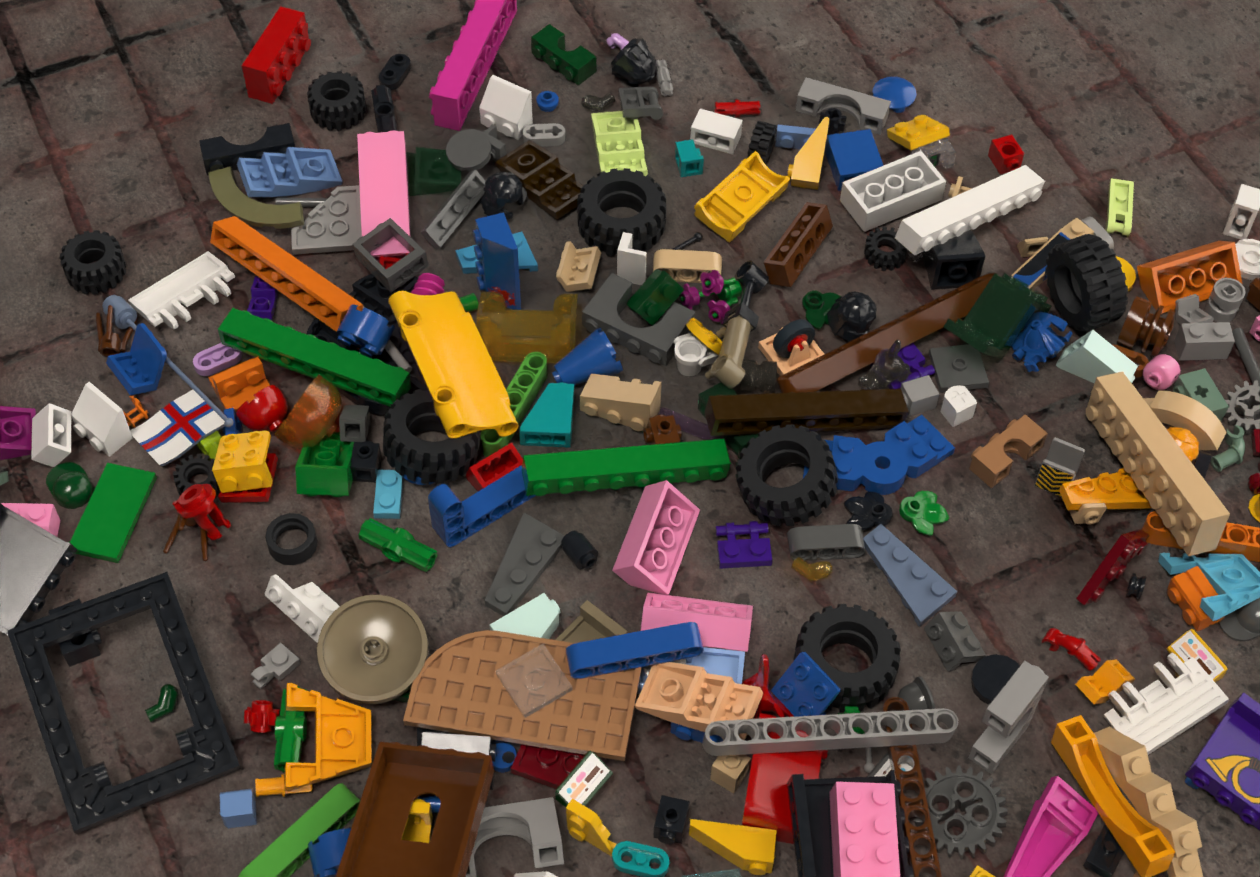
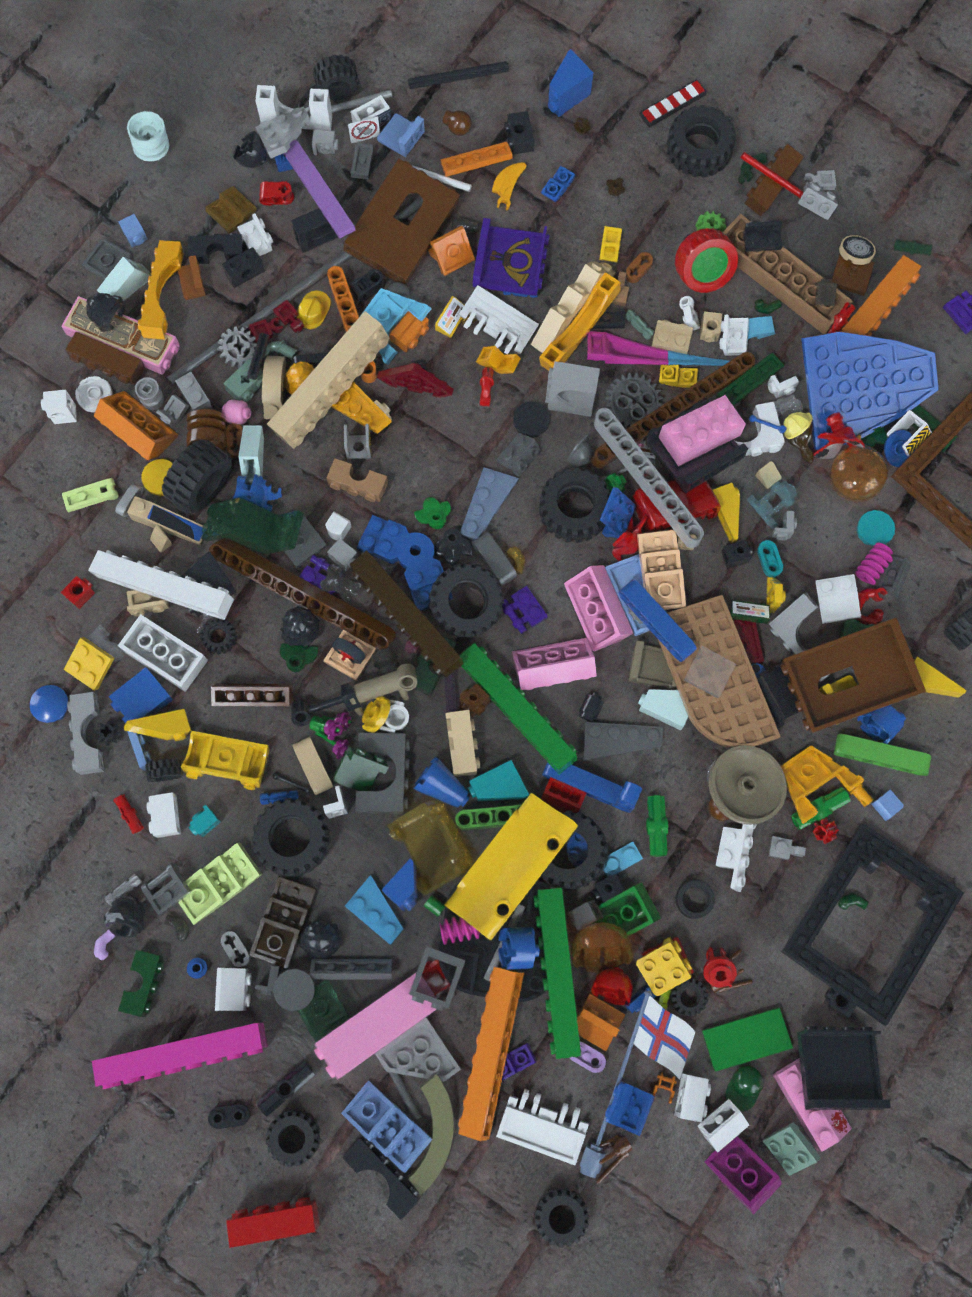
camera: 120 degrees left, 20 degrees up
tan bracket [556,241,601,292] -> none
none -> black axle [247,333,269,380]
none -> blue axle [260,790,299,805]

